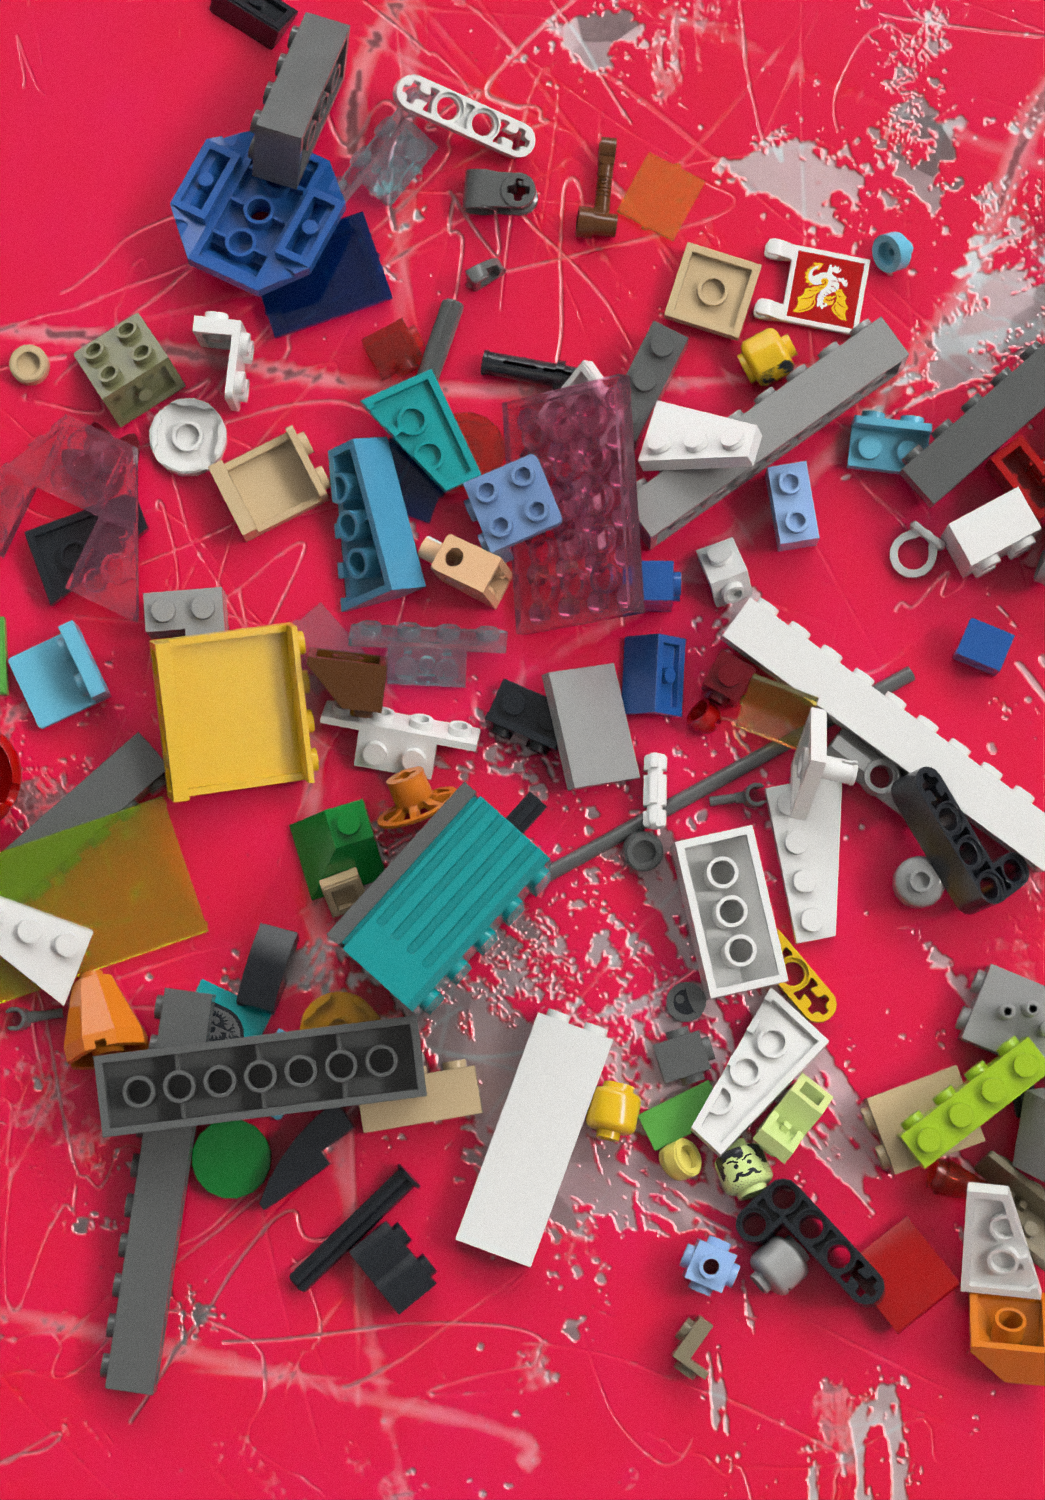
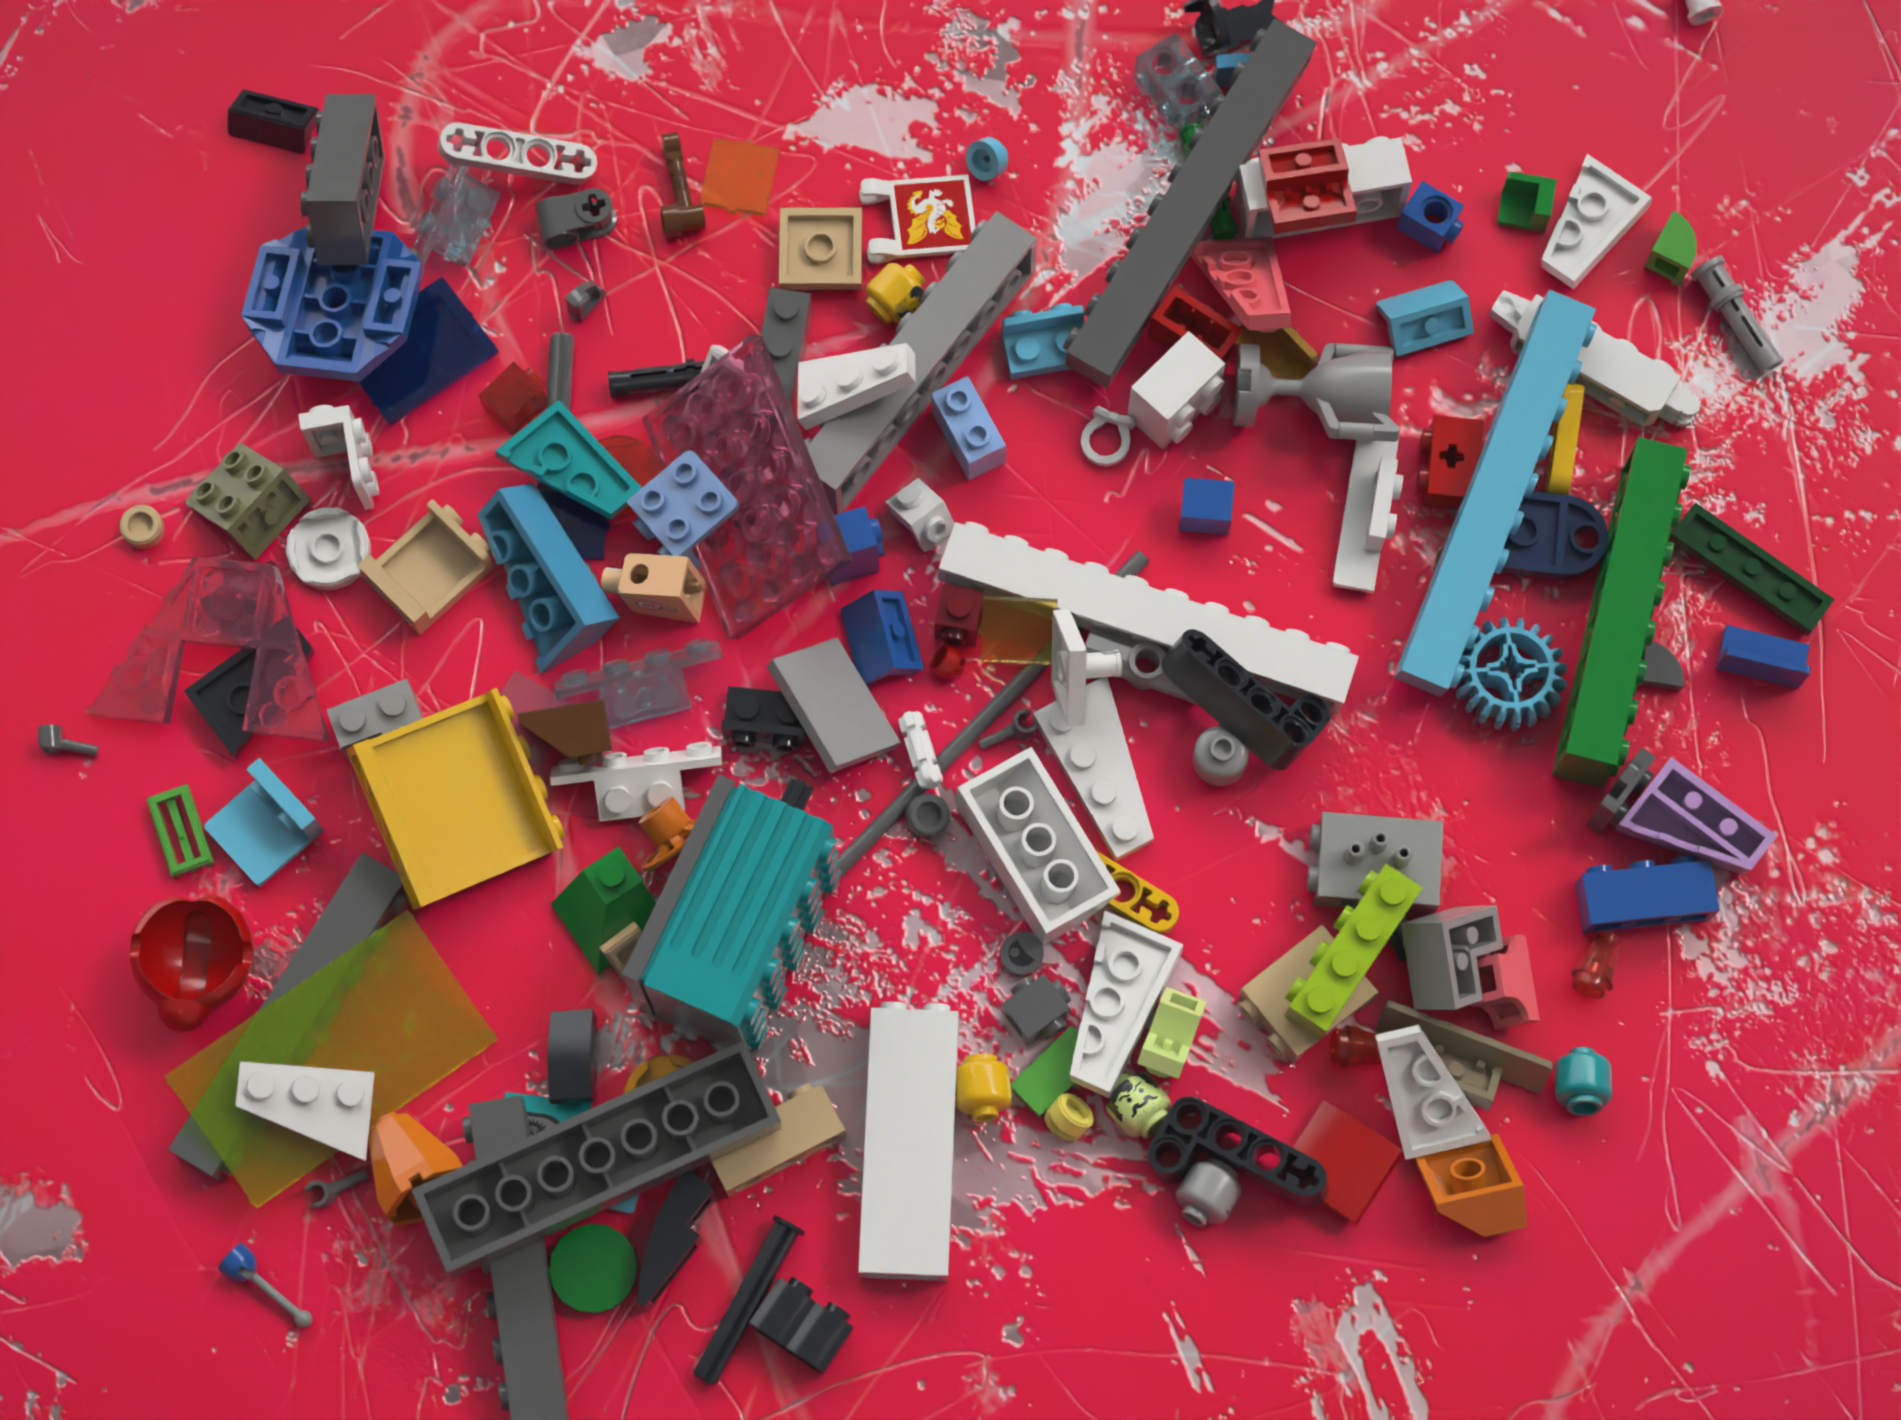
camera: 25 degrees left, 10 degrees down
dark tan bracket [671,1315,713,1380] -> none
light blue brick [679,1235,740,1296] -> none

